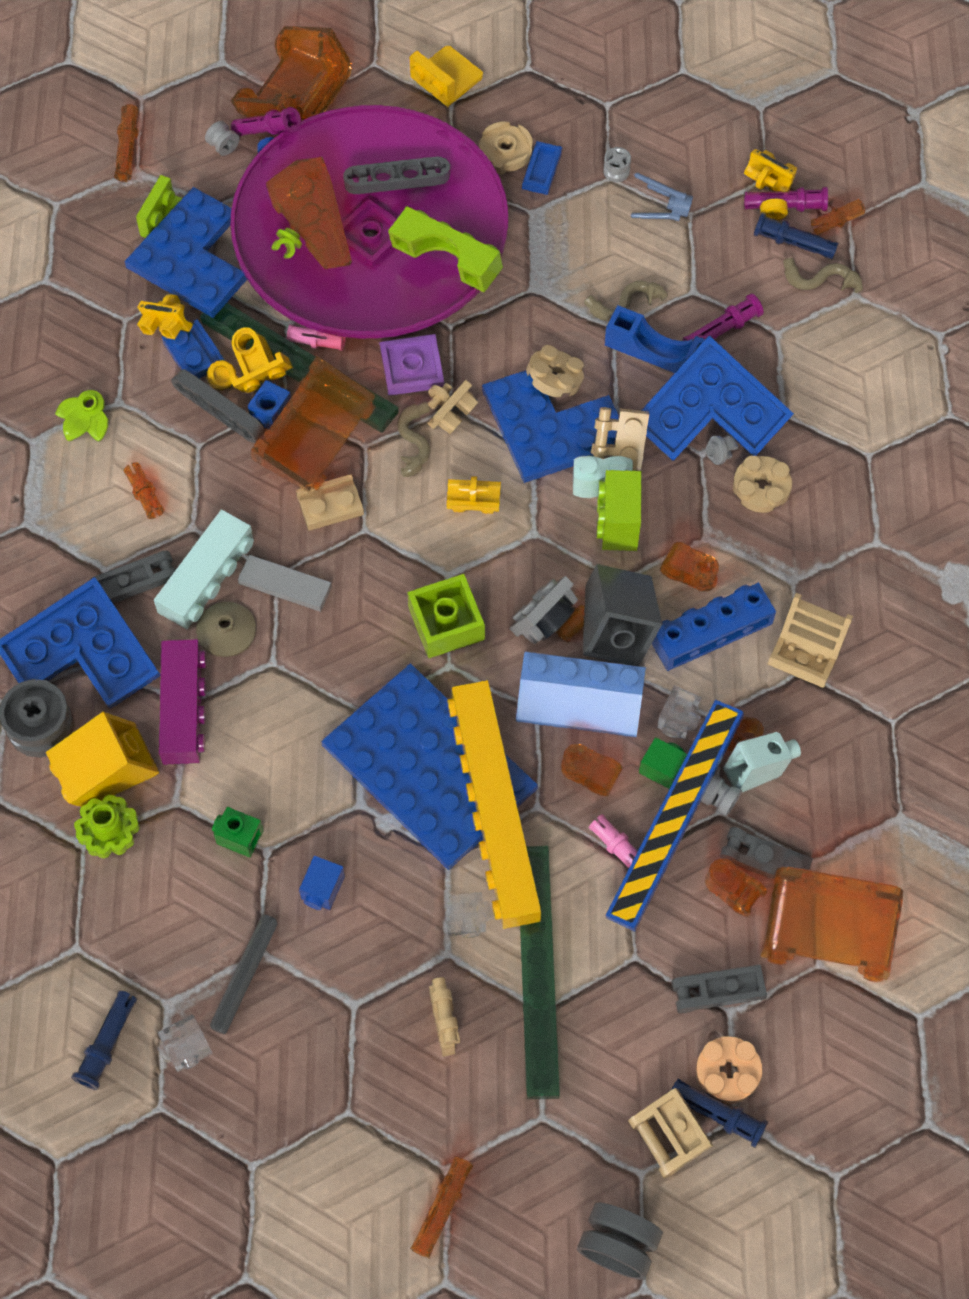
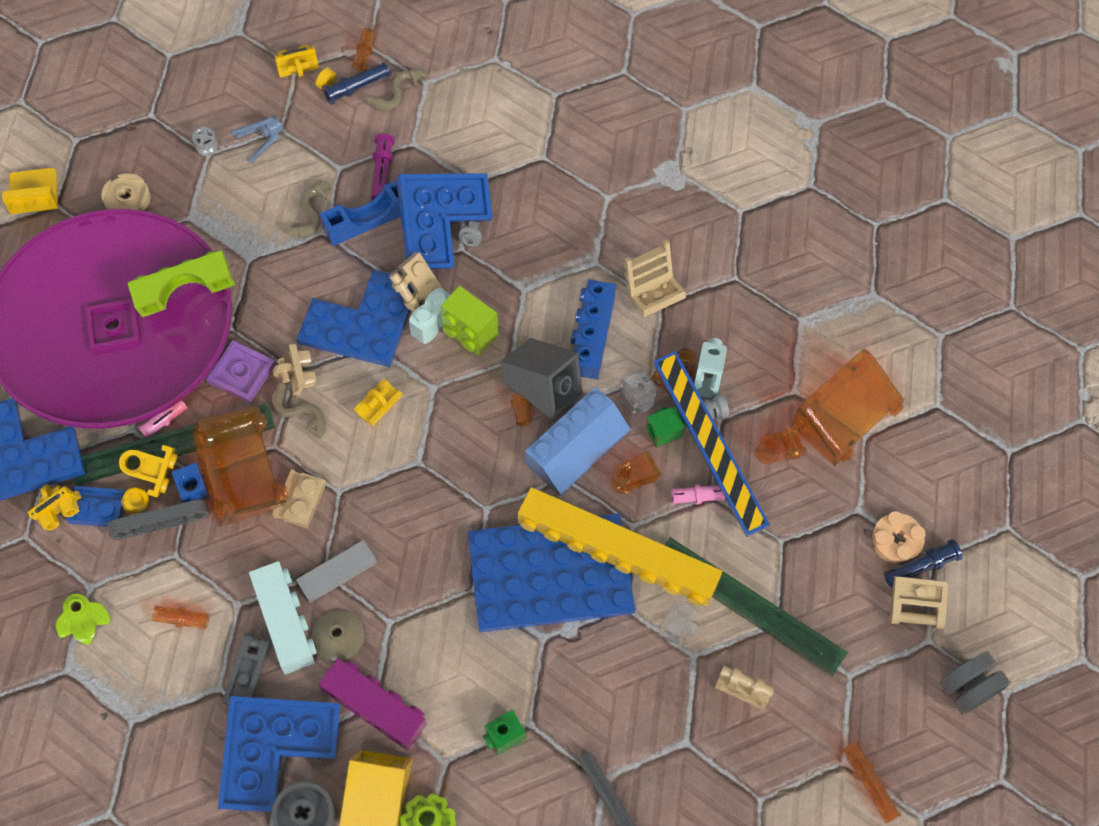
camera: 55 degrees left, 0 degrees up
clear orange wedge [266,157,352,269] -> none
lime plate [272,228,302,259] -> none
blue brick [299,856,345,910] -> none
dark grey beam [343,156,450,194] -> none
lime brick [407,574,485,659] -> none
light grey piece [509,576,578,644] -> none
blue tile [522,141,562,195] -> none
tan plate [526,345,584,397] -> none
clear orange piece [660,542,719,592] -> none
dark grey plate [671,965,767,1013] -> none
dark grey plate [720,827,813,890] -> none
tan plate [733,456,792,513] -> none
magenta pin [744,187,828,212] -> none

